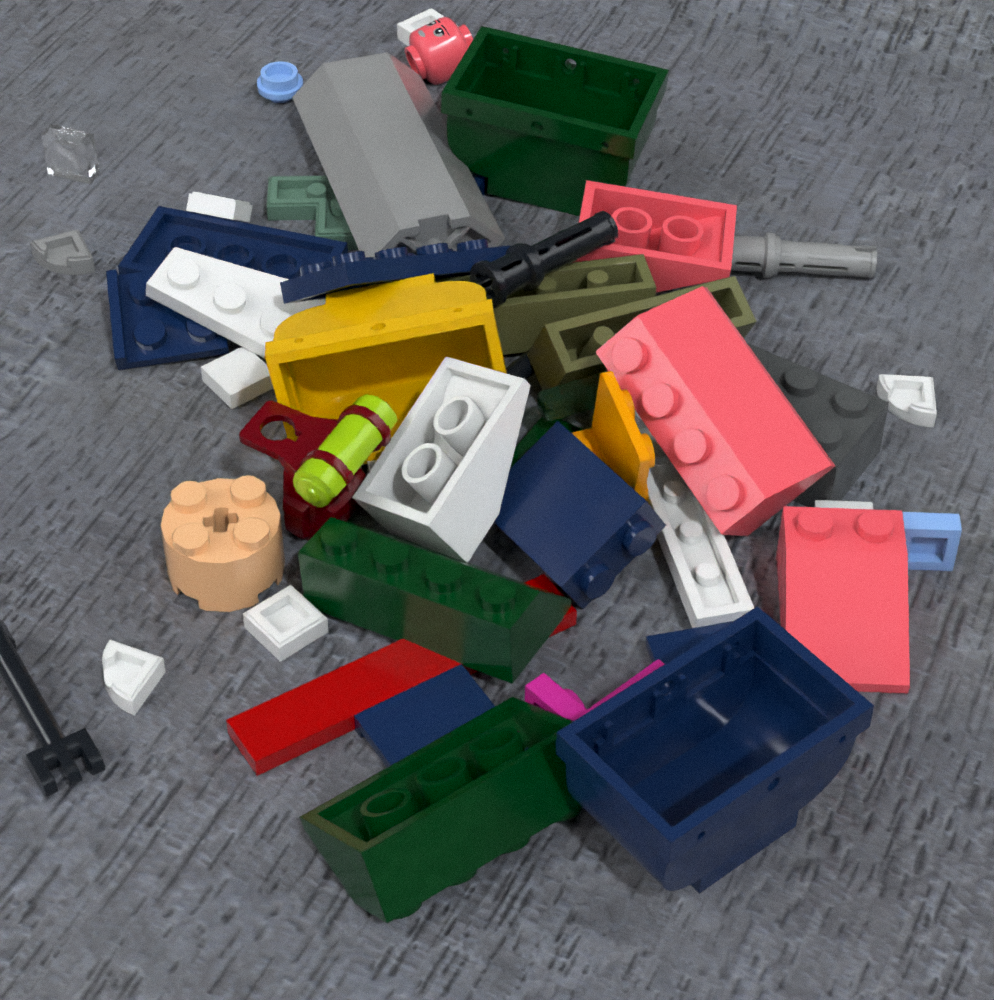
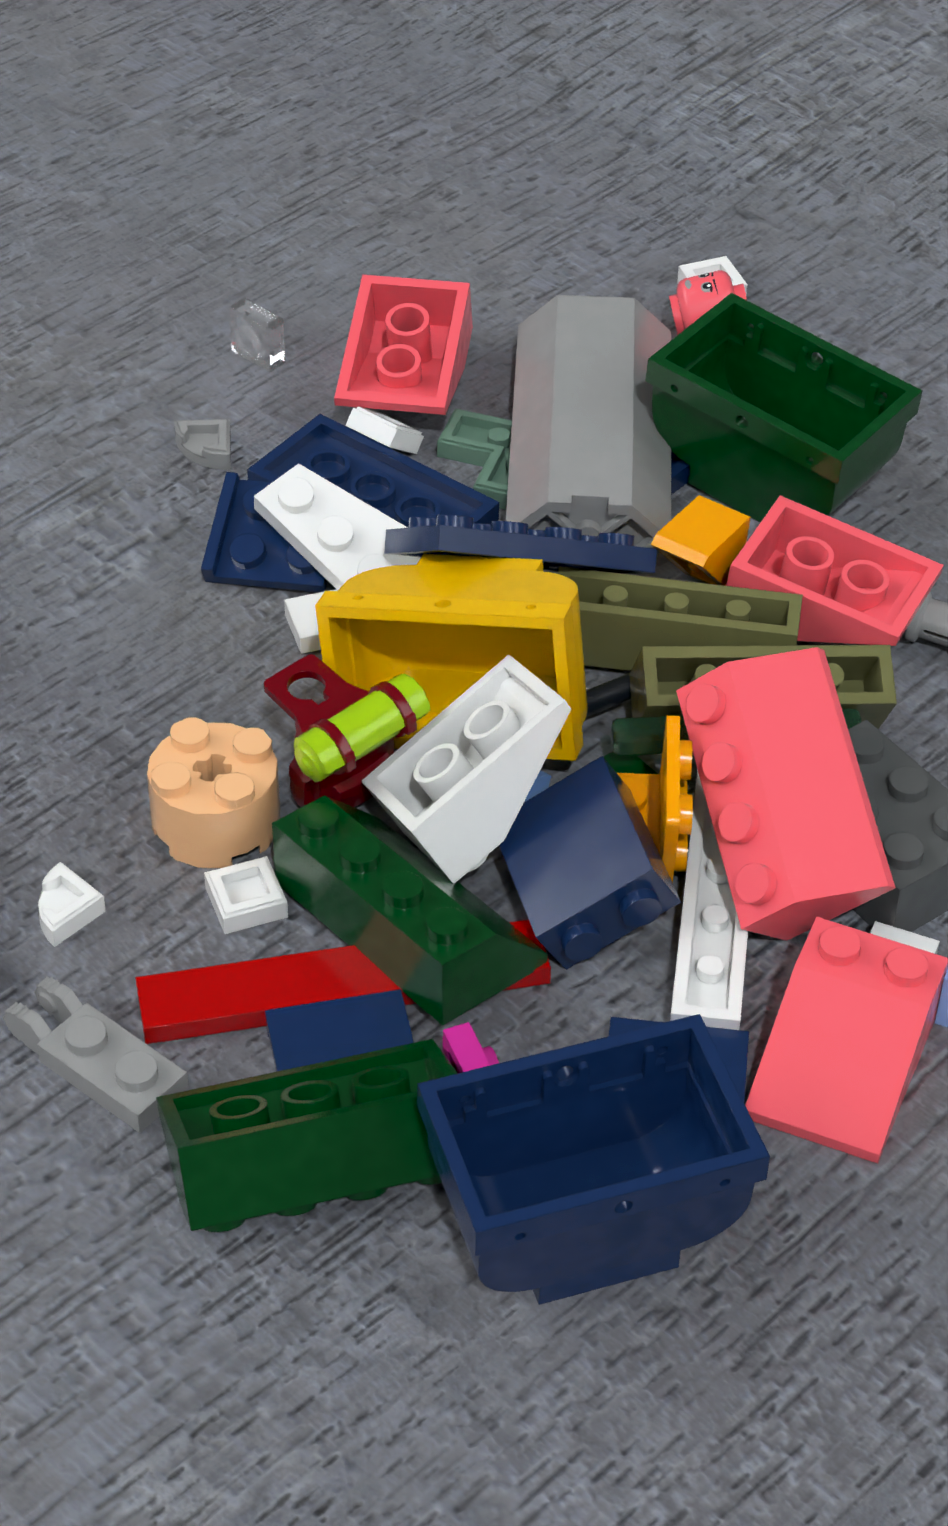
camera: 20 degrees right, 0 degrees up
light blue plate [257,61,303,103] -> none
black pin [470,211,618,308] -> none
none -> light grey hinge [2,976,189,1133]
none -> coral slope [334,274,473,415]
none -> light orange slope [651,495,750,586]

